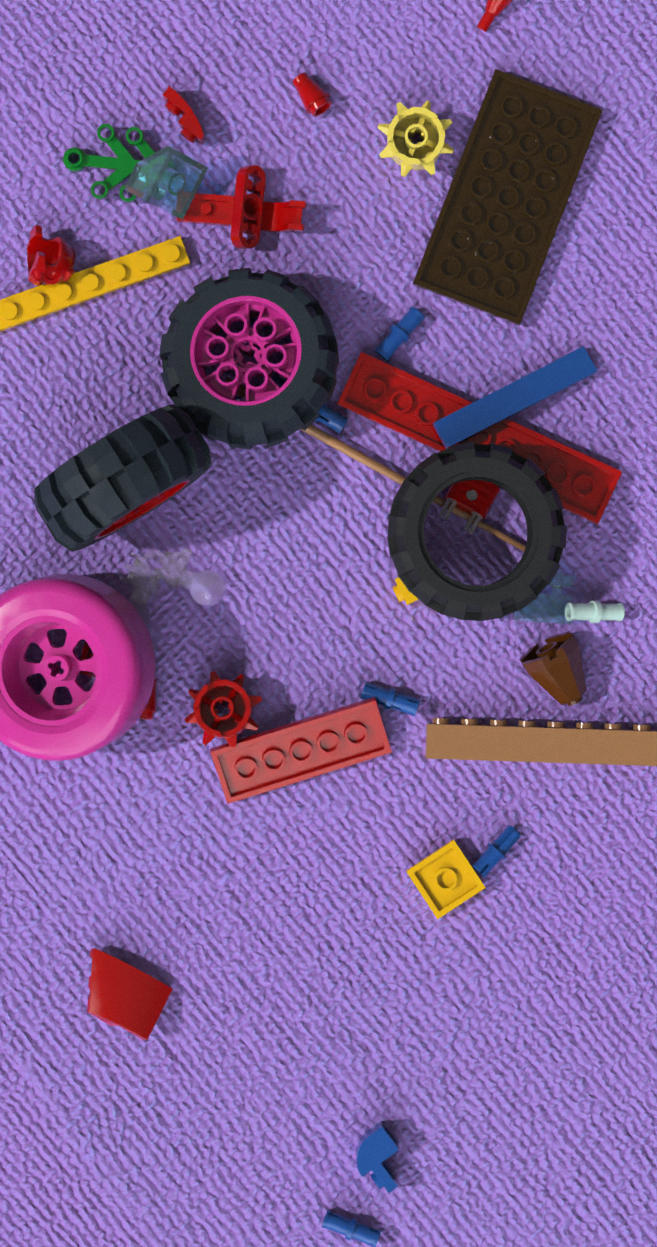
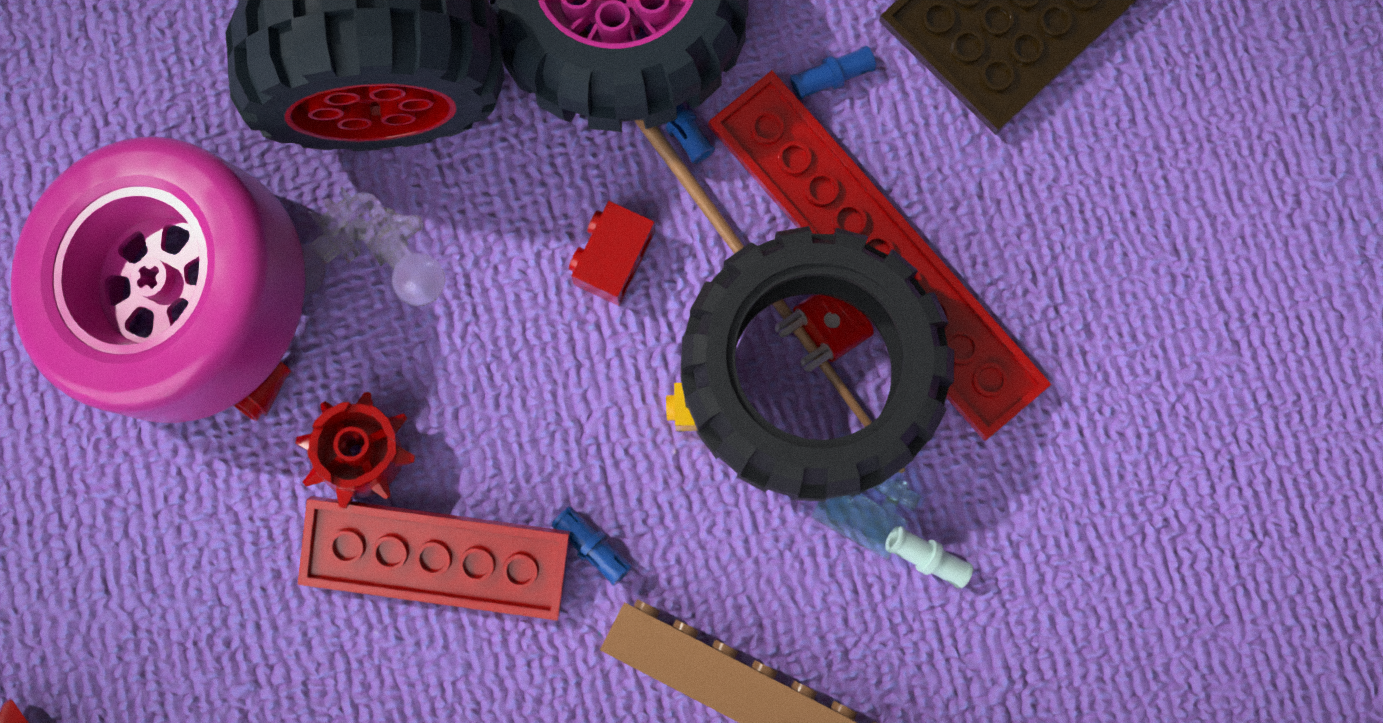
camera: 30 degrees right, 10 degrees down
blue tile [433,346,598,449] -> none
reddish brown cone [519,631,586,706] -> none
none -> red brick [569,200,655,306]

